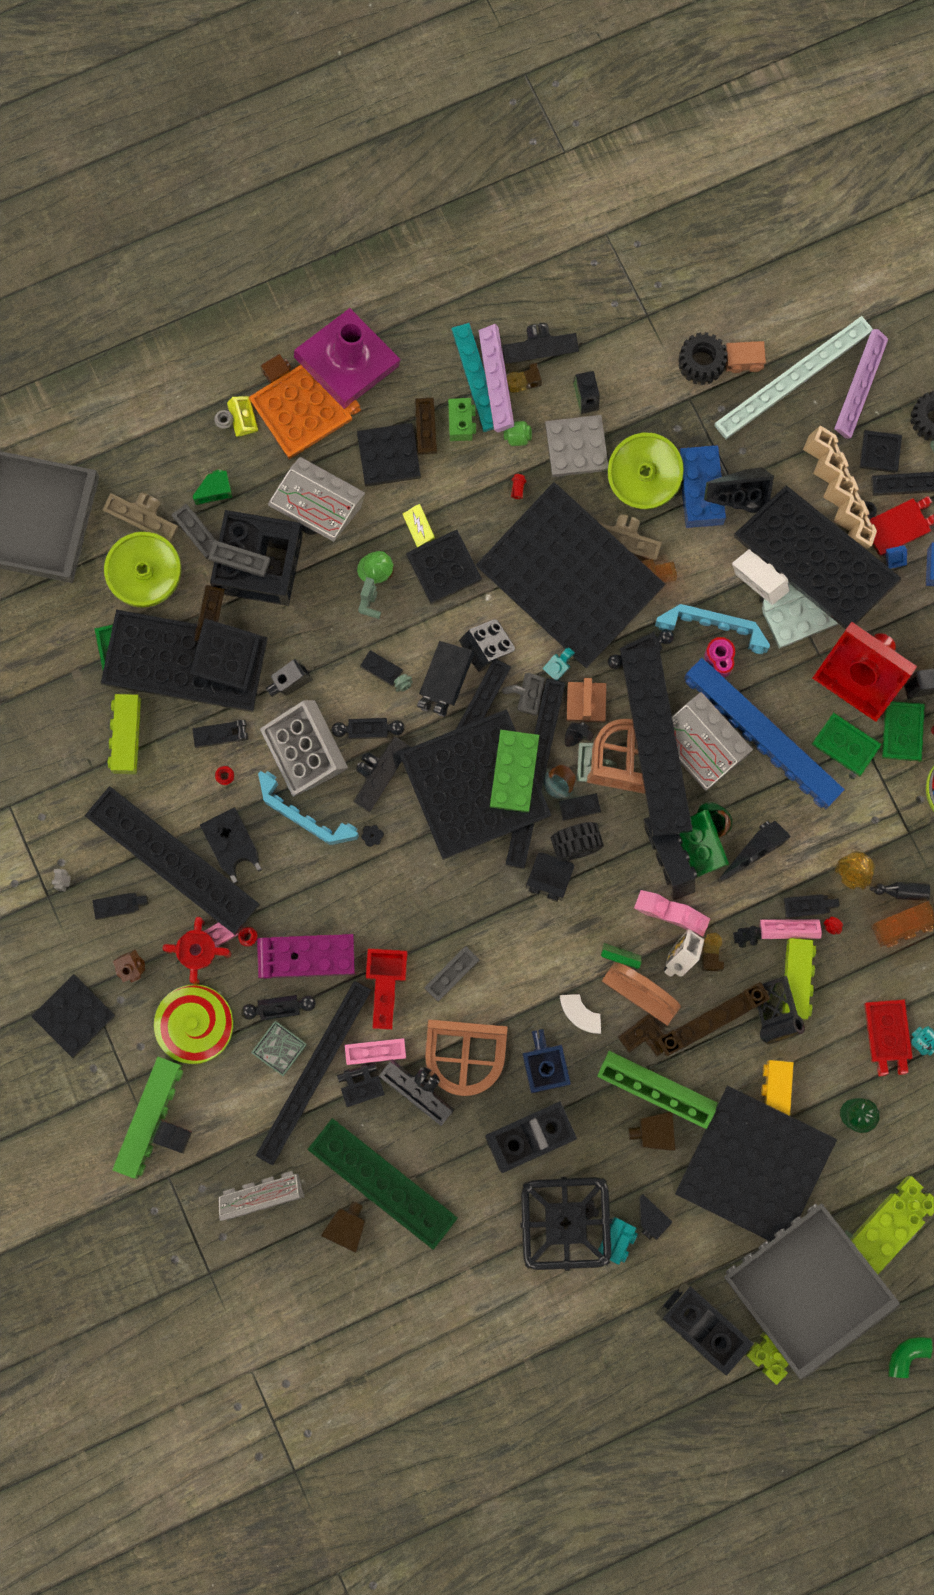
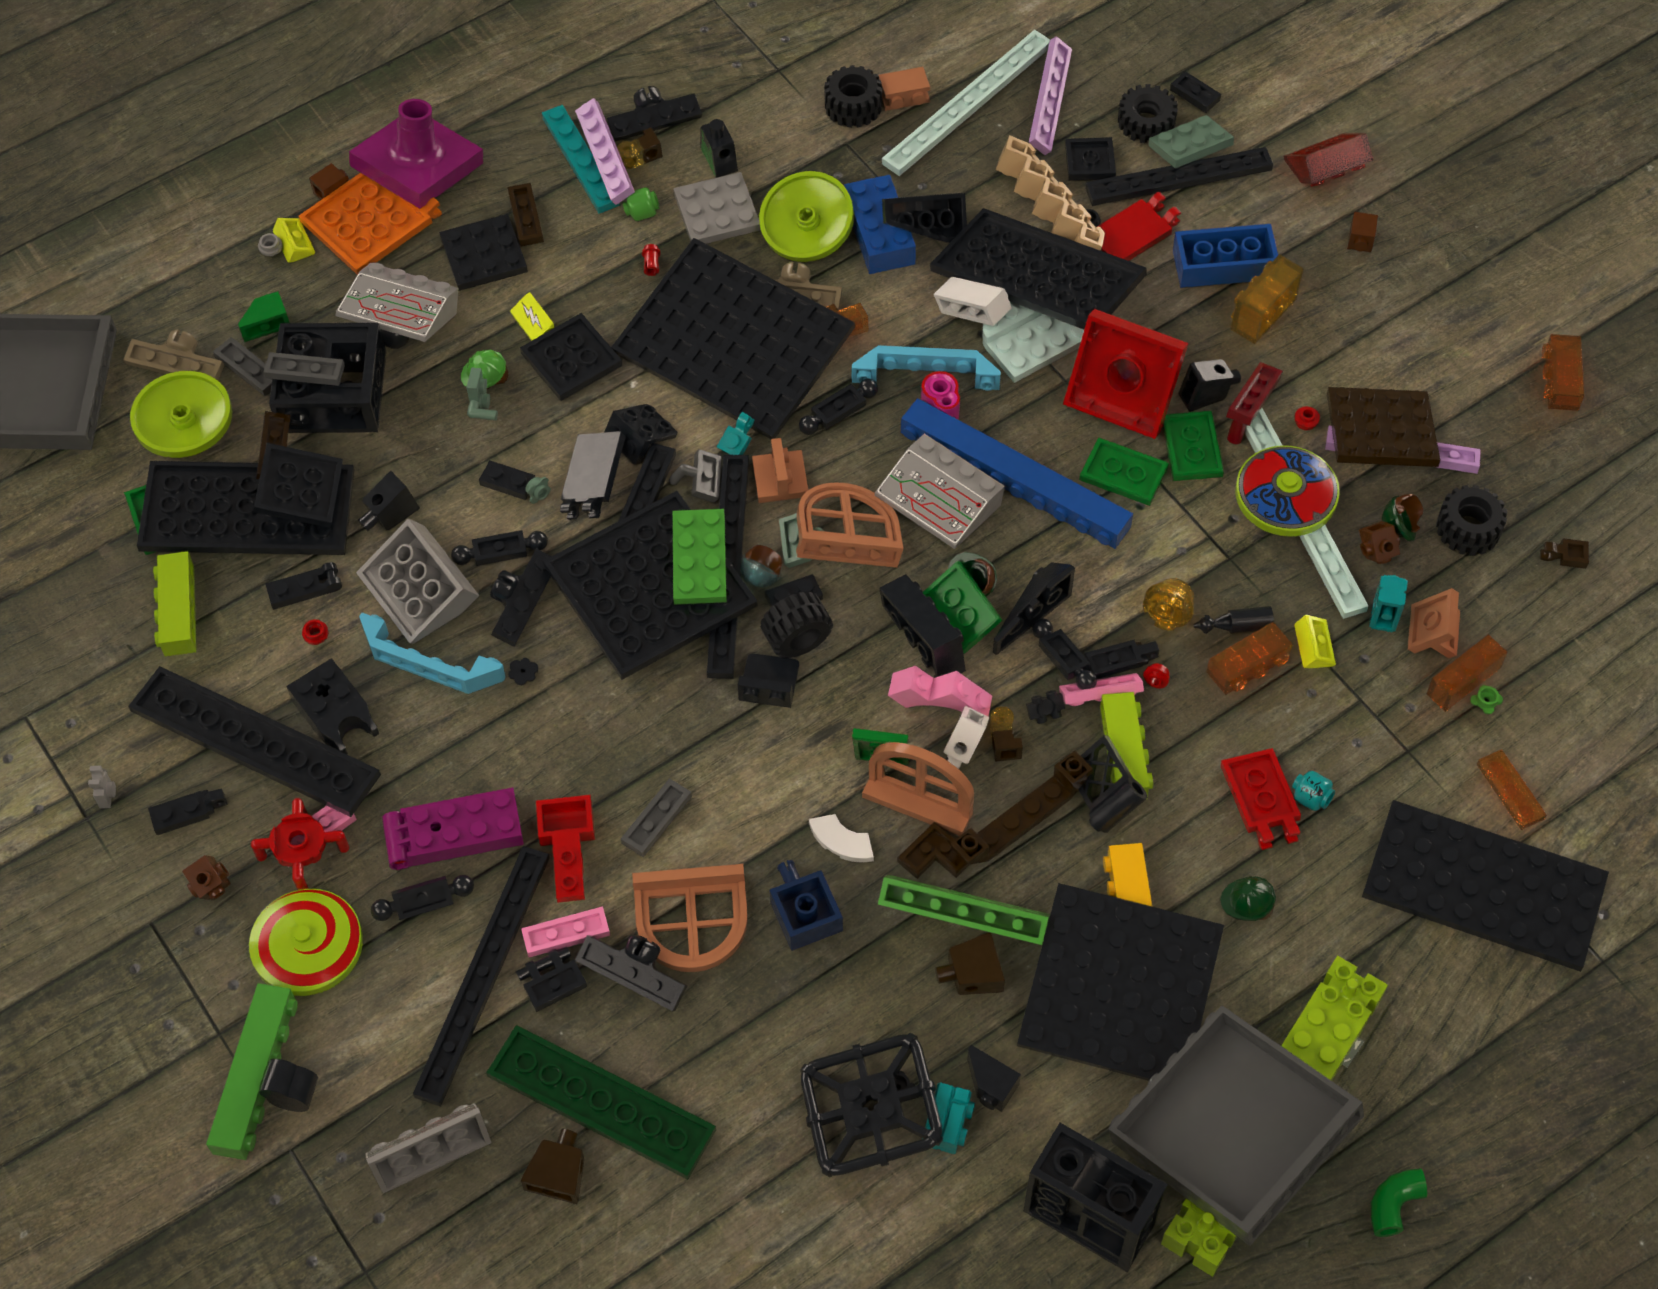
camera: 10 degrees left, 20 degrees down
black plate [31,974,116,1058] -> none
red plate [238,927,258,947] -> none
tile [251,1021,307,1077] -> none
bright green brick [448,398,476,441] -> none
black piece [485,1101,577,1174] -> none
black plate [565,722,594,747] -> none
black plate [620,646,692,837] -> none
blue plate [886,545,907,569] -> none
none -> black plate [1032,618,1097,690]

